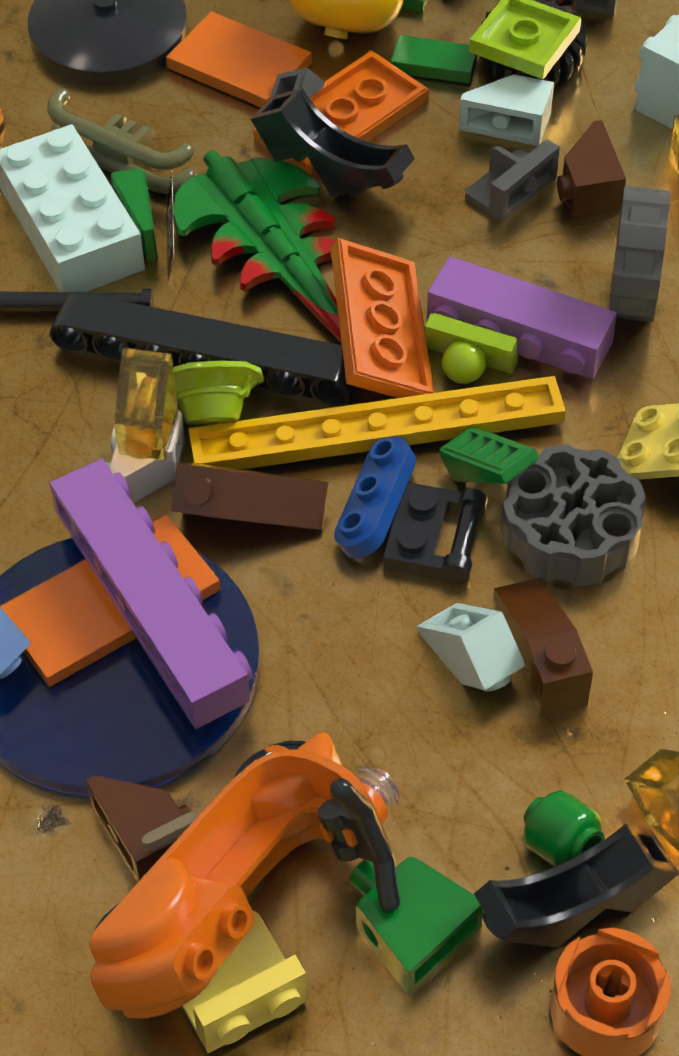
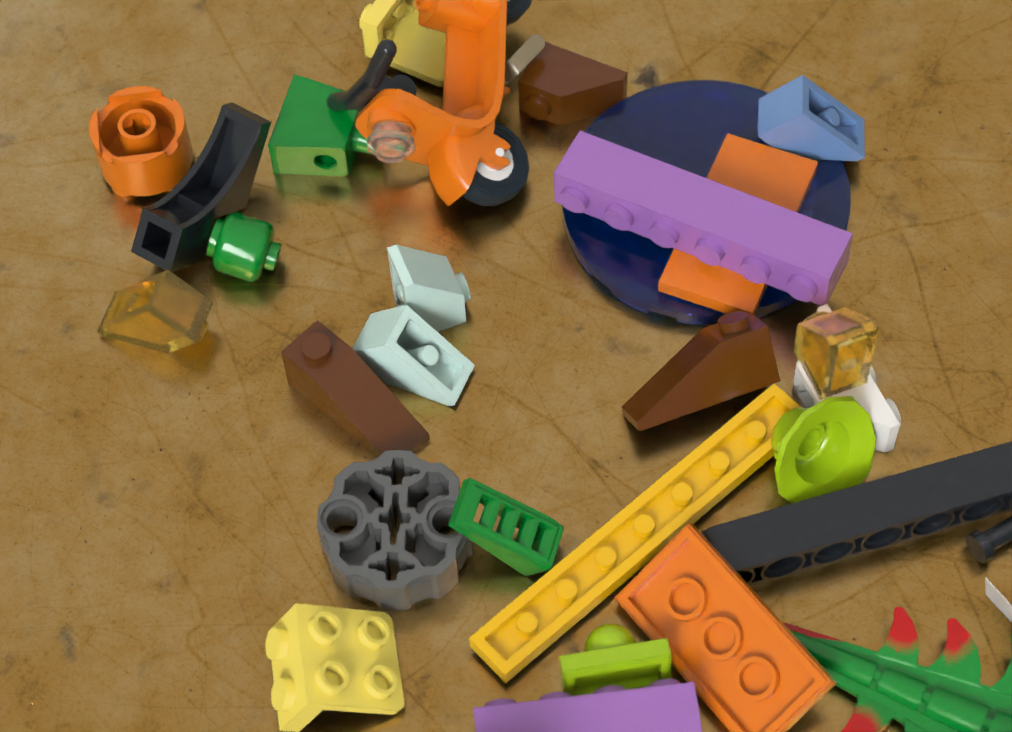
camera: 150 degrees right, 5 degrees up
blue plate [334,437,416,558] -> none
black plate [383,482,488,582] -> none
none -> light aqua slope [387,244,471,332]

